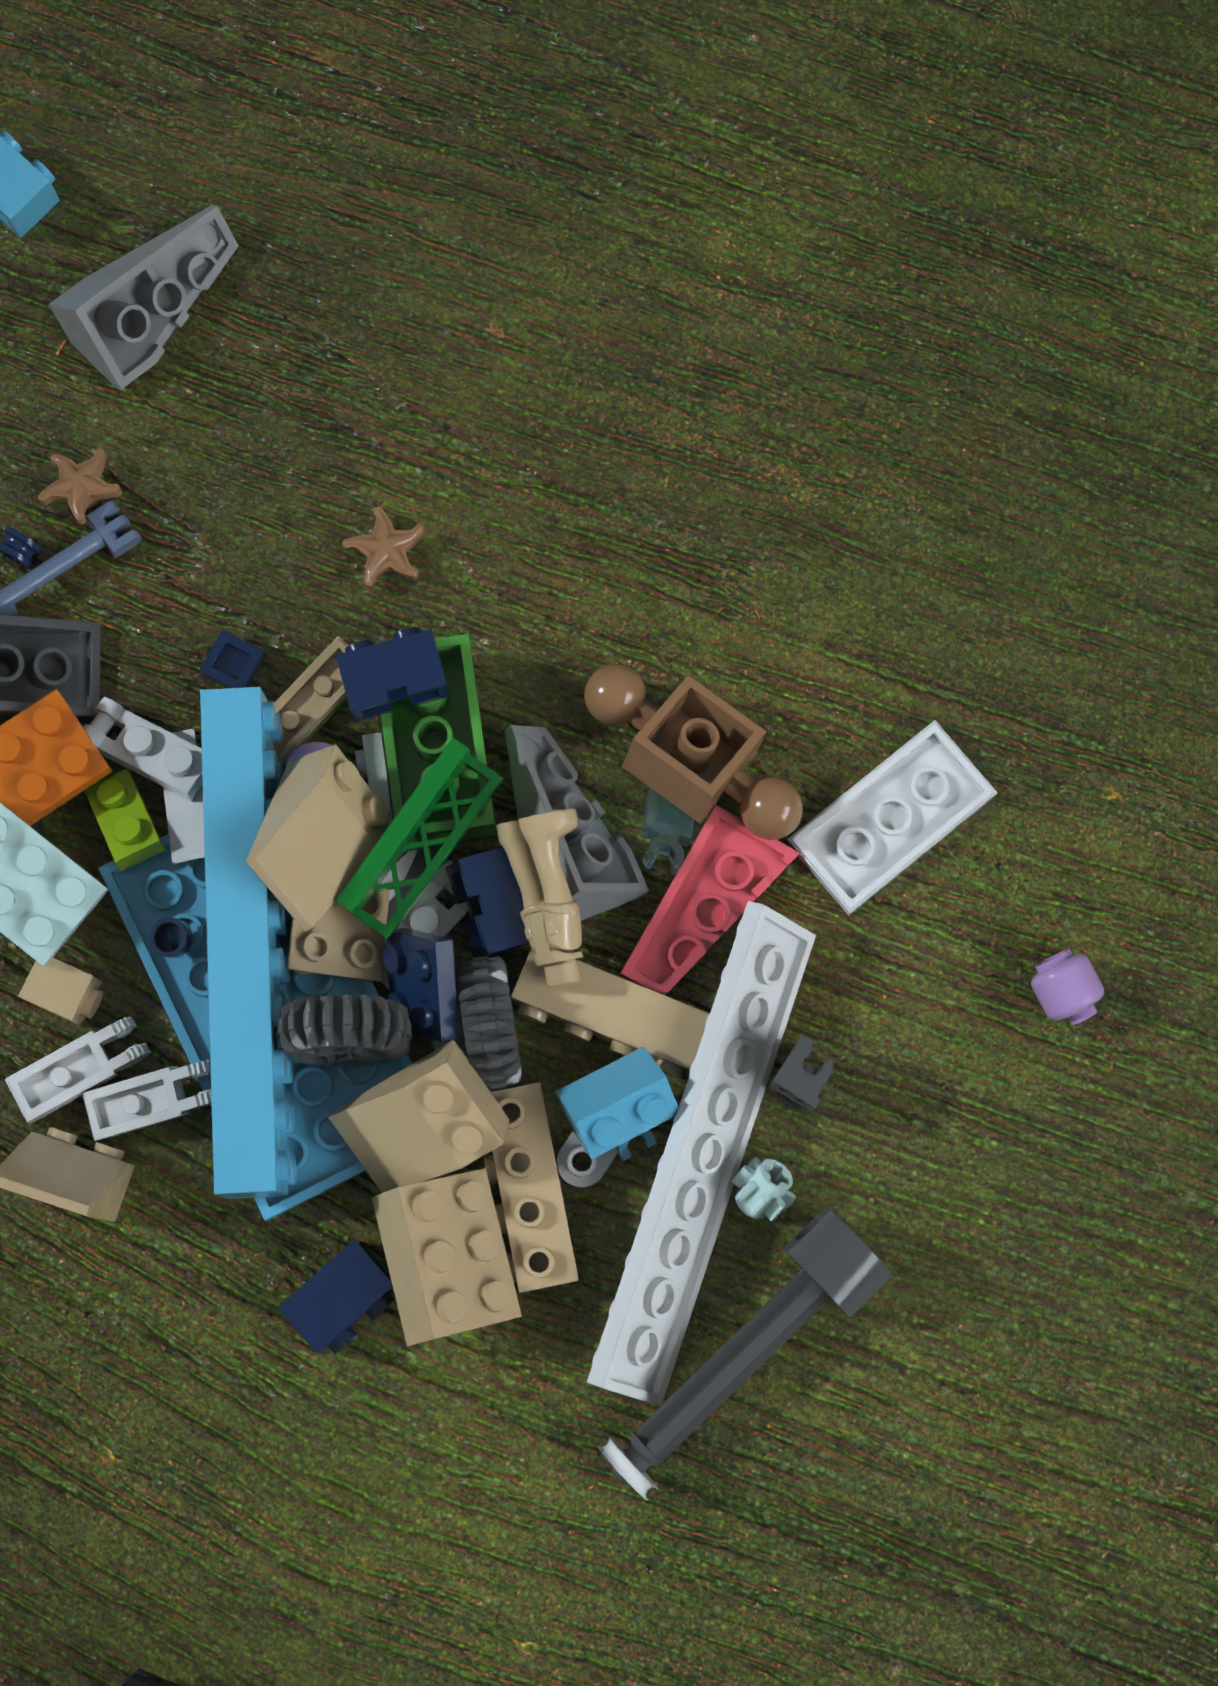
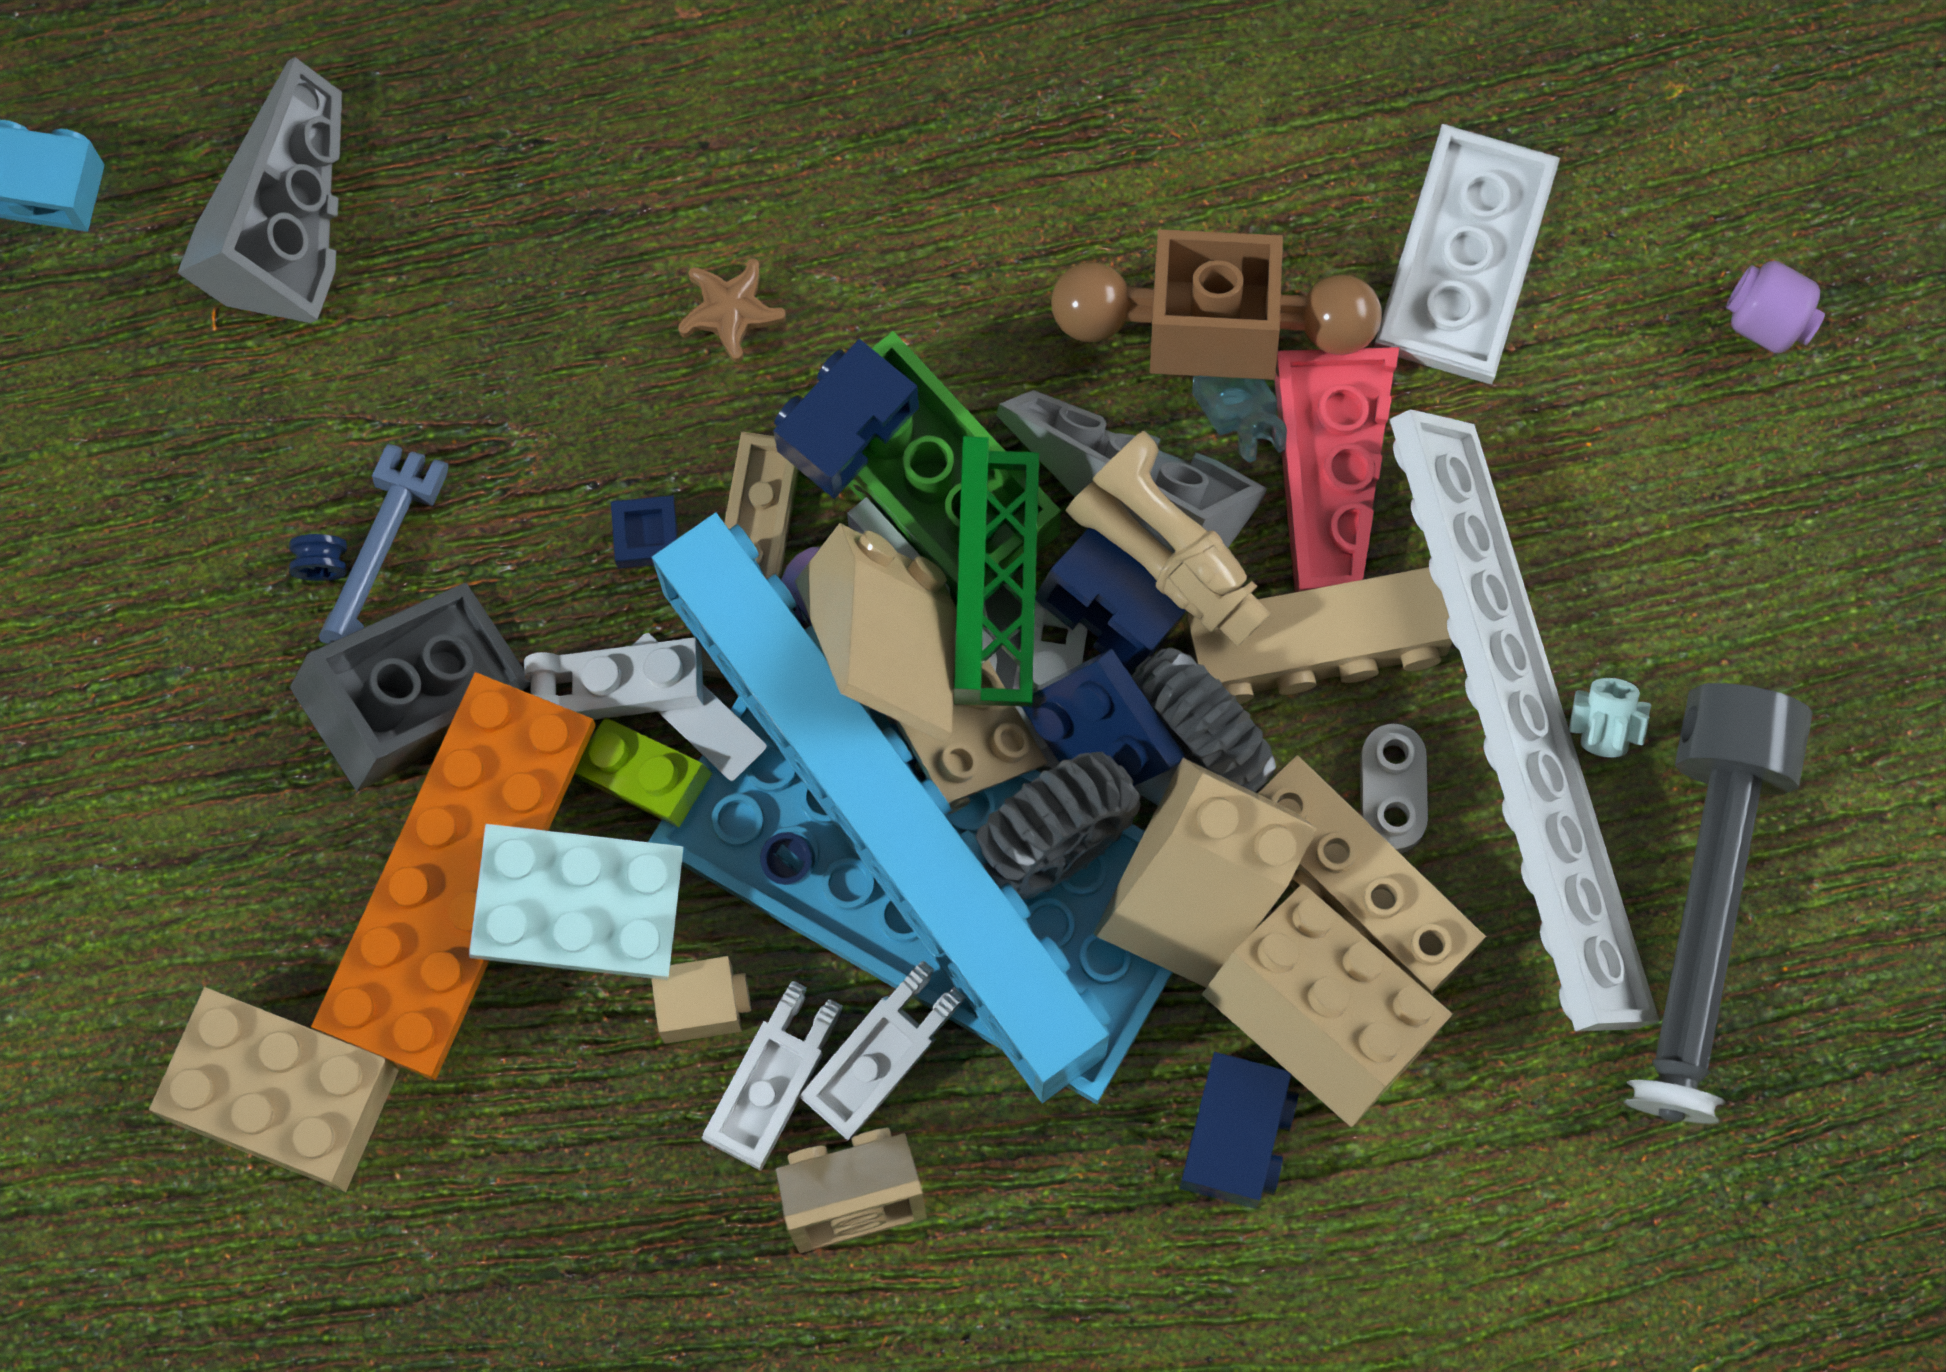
camera: 30 degrees left, 5 degrees down
medium nougat animal [38,448,122,525] -> none
medium azure brick [555,1046,679,1161] -> none
dark grey hinge [766,1034,834,1116] -> none

